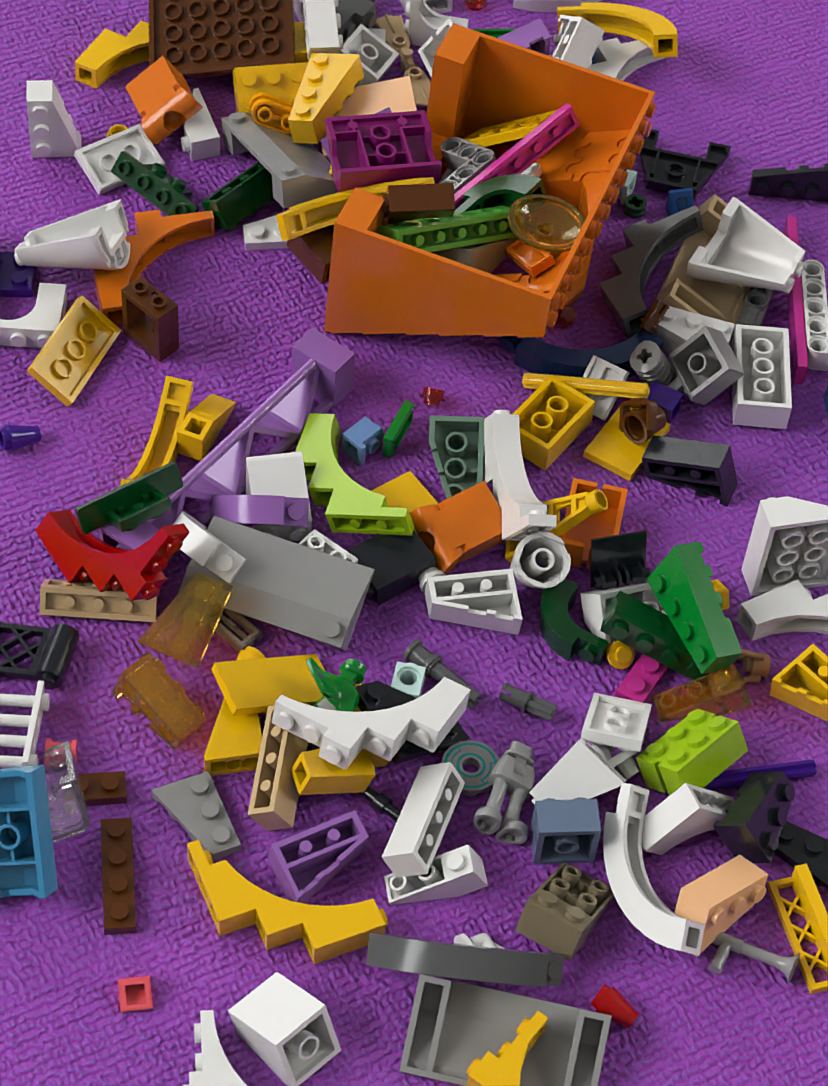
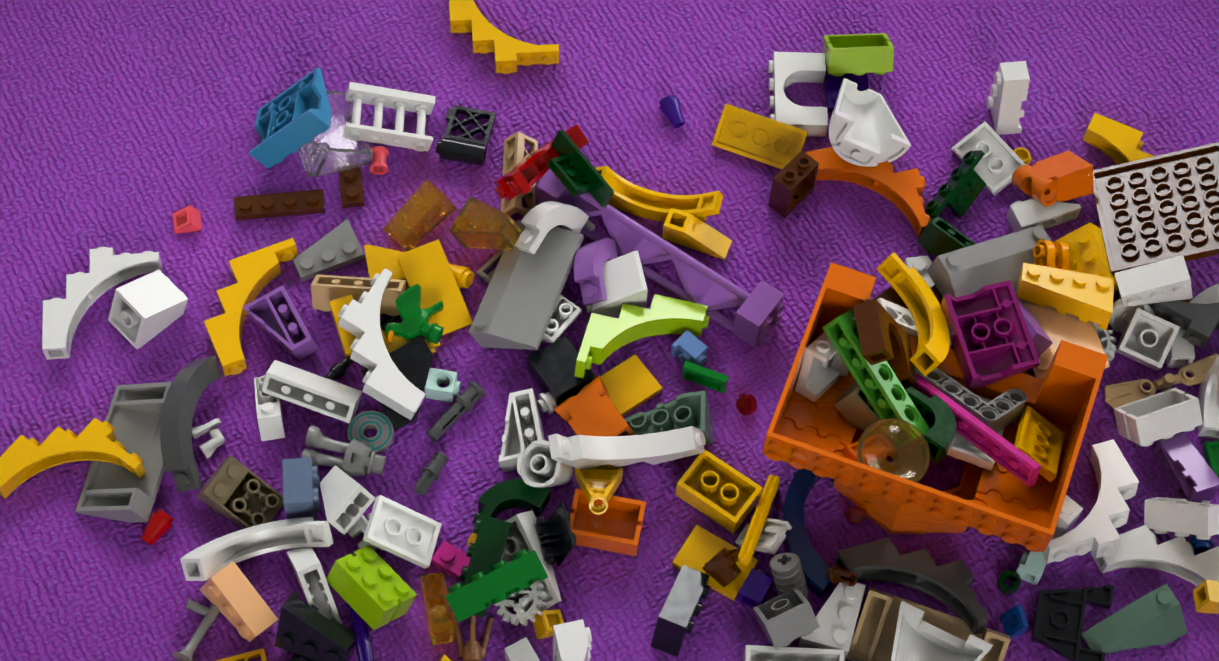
camera: 90 degrees right, 10 degrees up
none -> sand green wedge [1081,584,1188,654]

